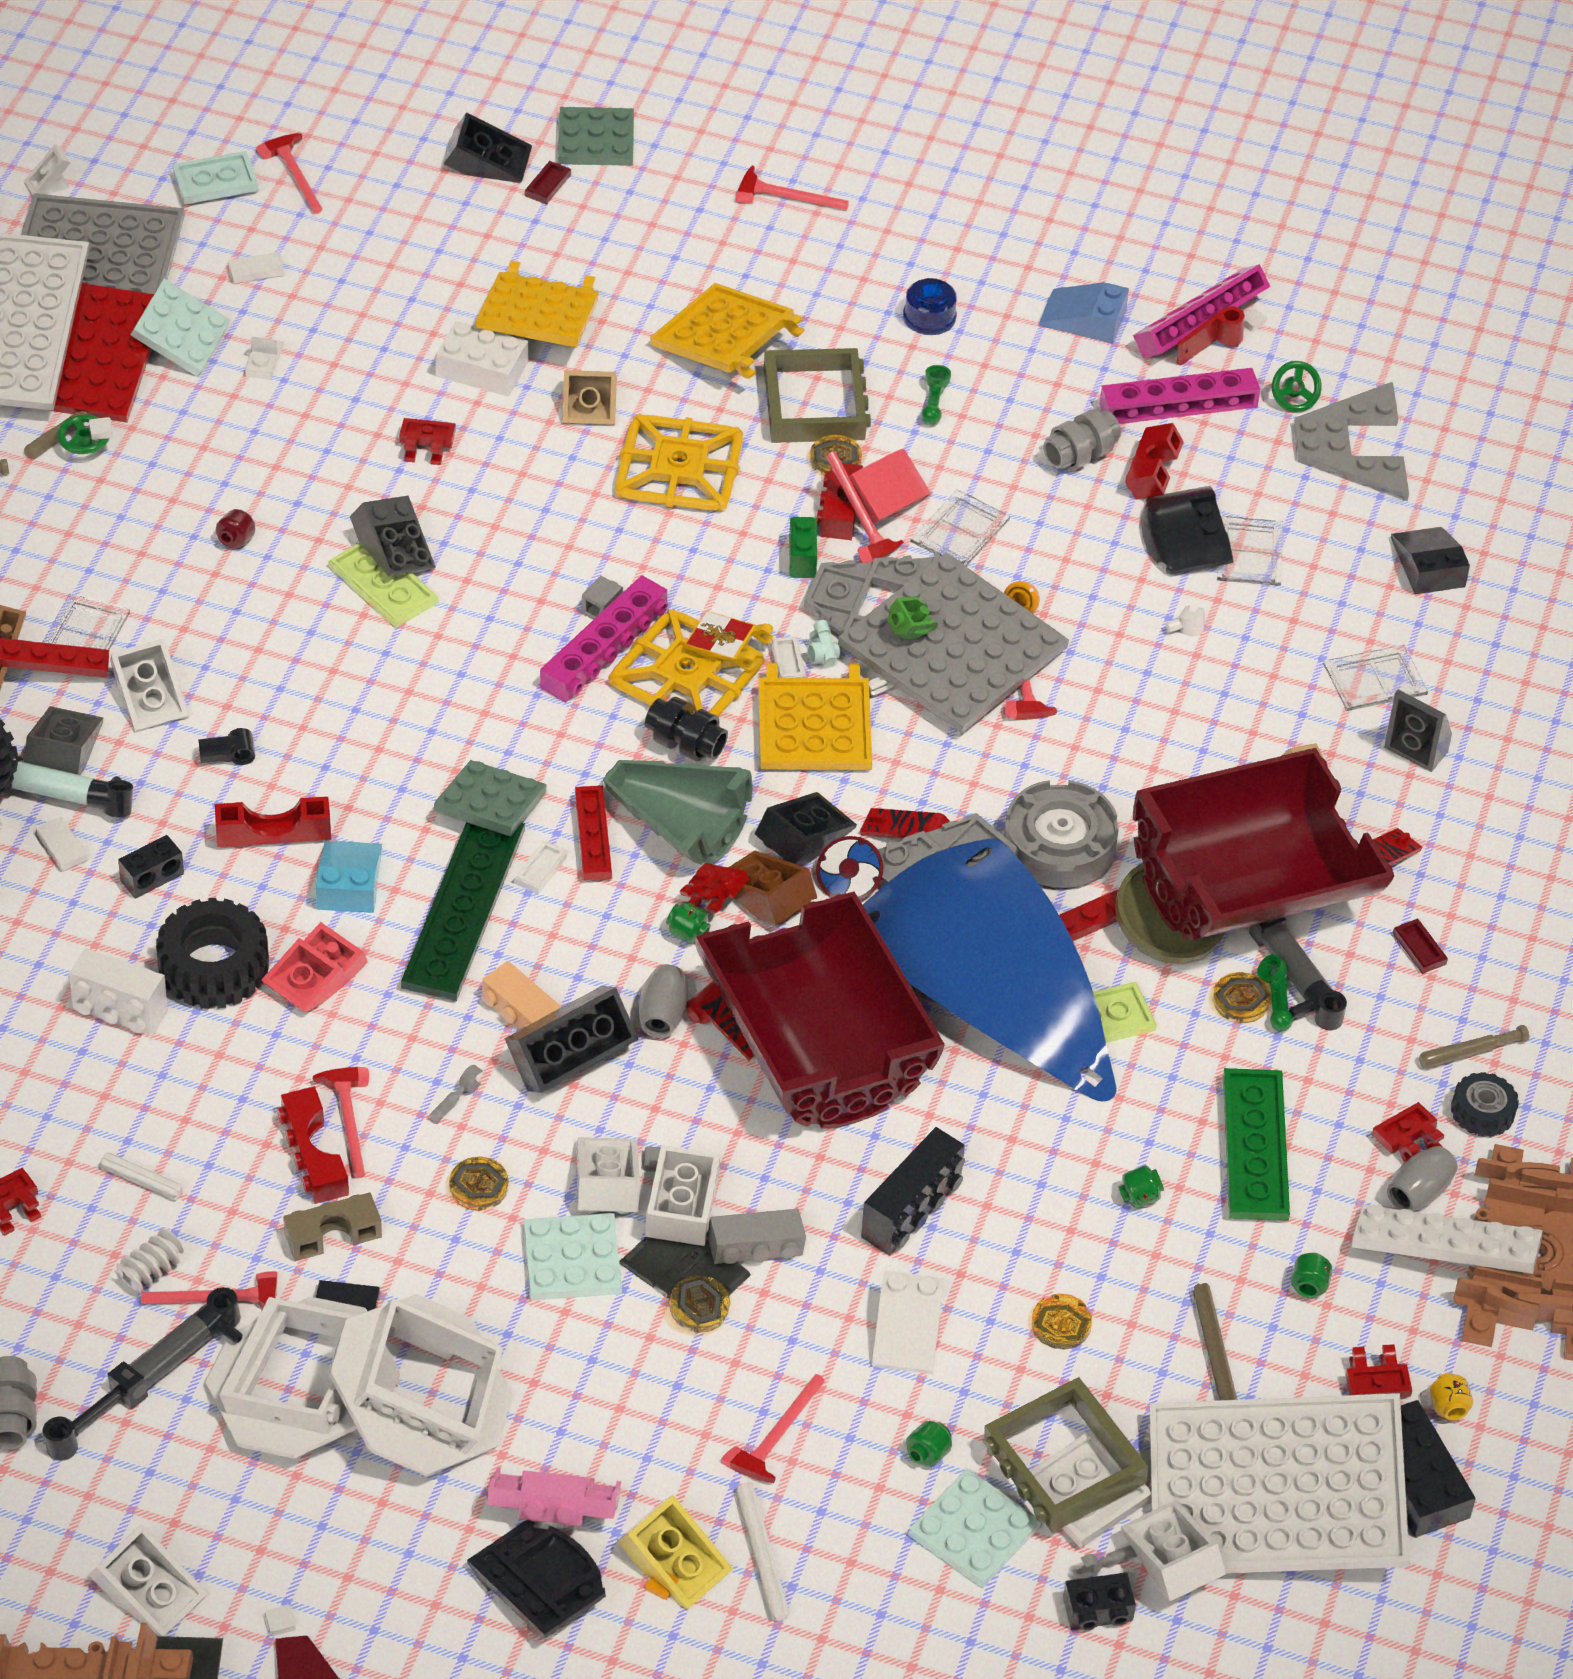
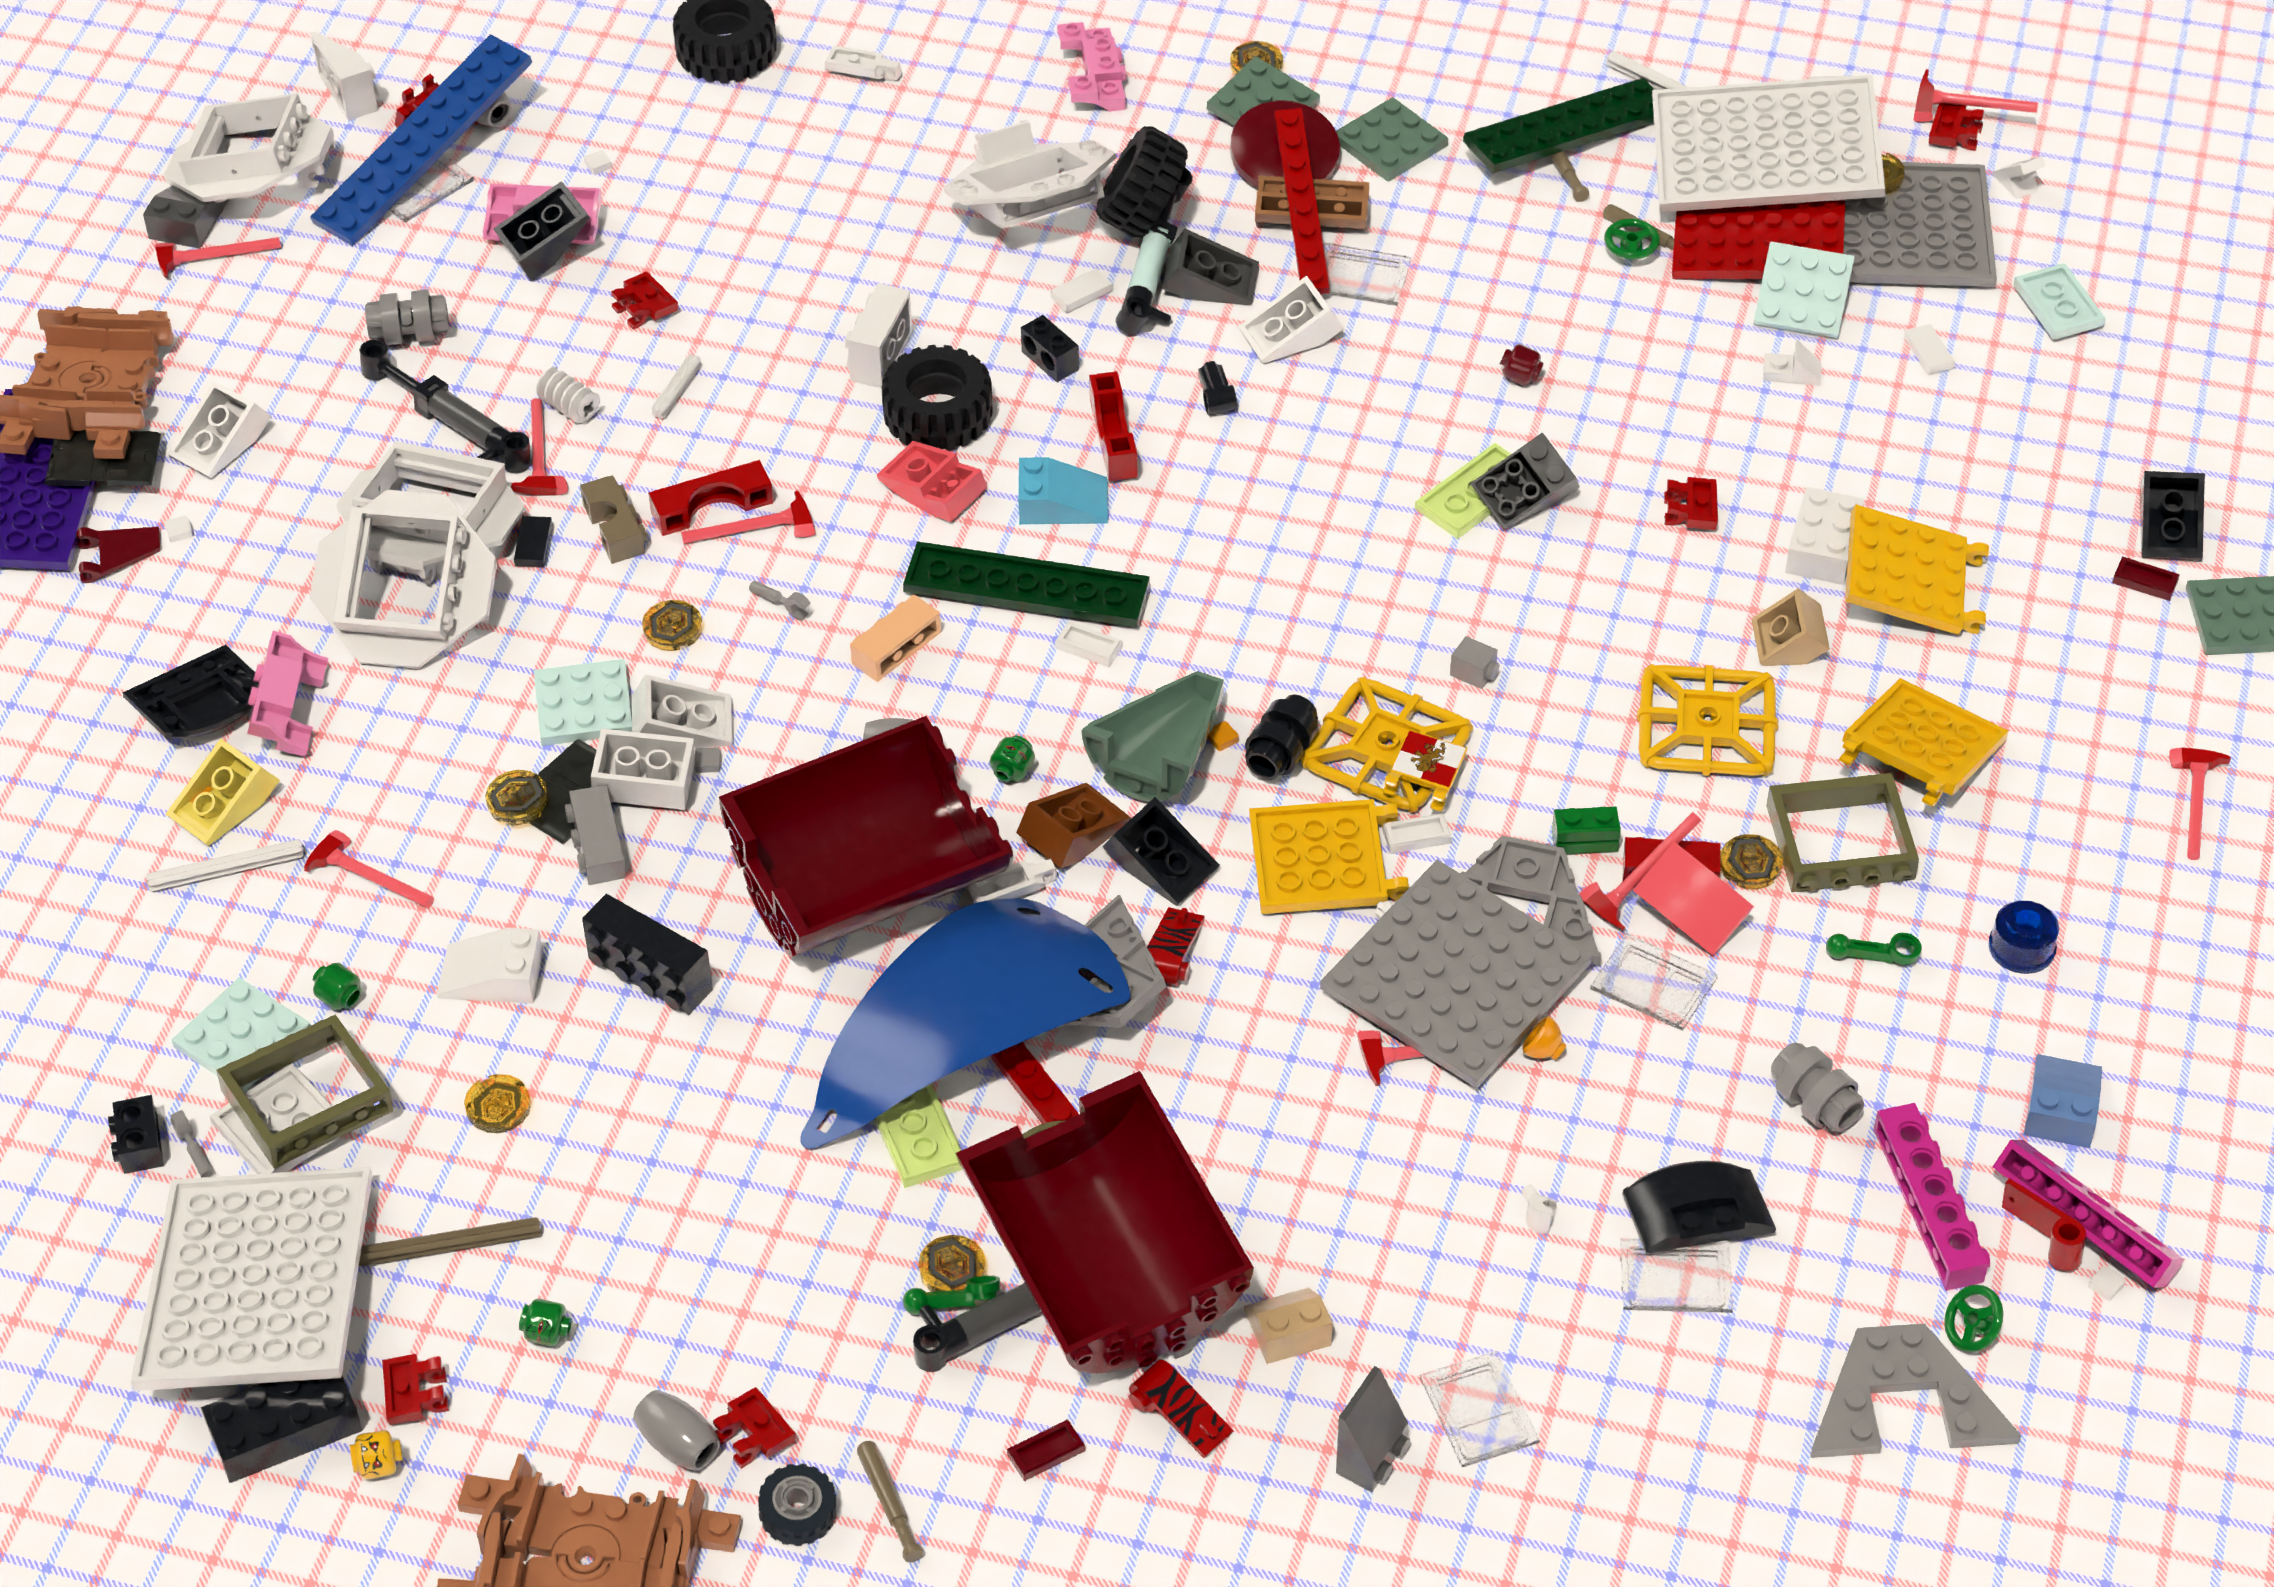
camera: 90 degrees right, 0 degrees up
white piece [89,417,113,440] -> none
coral piece [256,133,322,214] -> none
sand green plate [434,760,547,836] -> none
black brick [504,986,639,1093] -> none
dark pink brick [540,575,668,703] -> none
red plate [575,785,612,881] -> none
red plate [679,863,749,913] -> none
light aqua plate [807,620,840,668] -> none
shield [816,836,884,901] -> none
bright green hand [888,596,938,640] -> none
light grey piece [1004,780,1119,888] -> none
green head [1118,1165,1164,1208] -> none
white slope [1121,1500,1226,1601] -> none
red arch [1125,423,1184,500] -> none
green plate [1223,1068,1290,1221] -> none
white plate [1352,1204,1543,1274] -> none
black slope [1391,526,1470,595] -> none

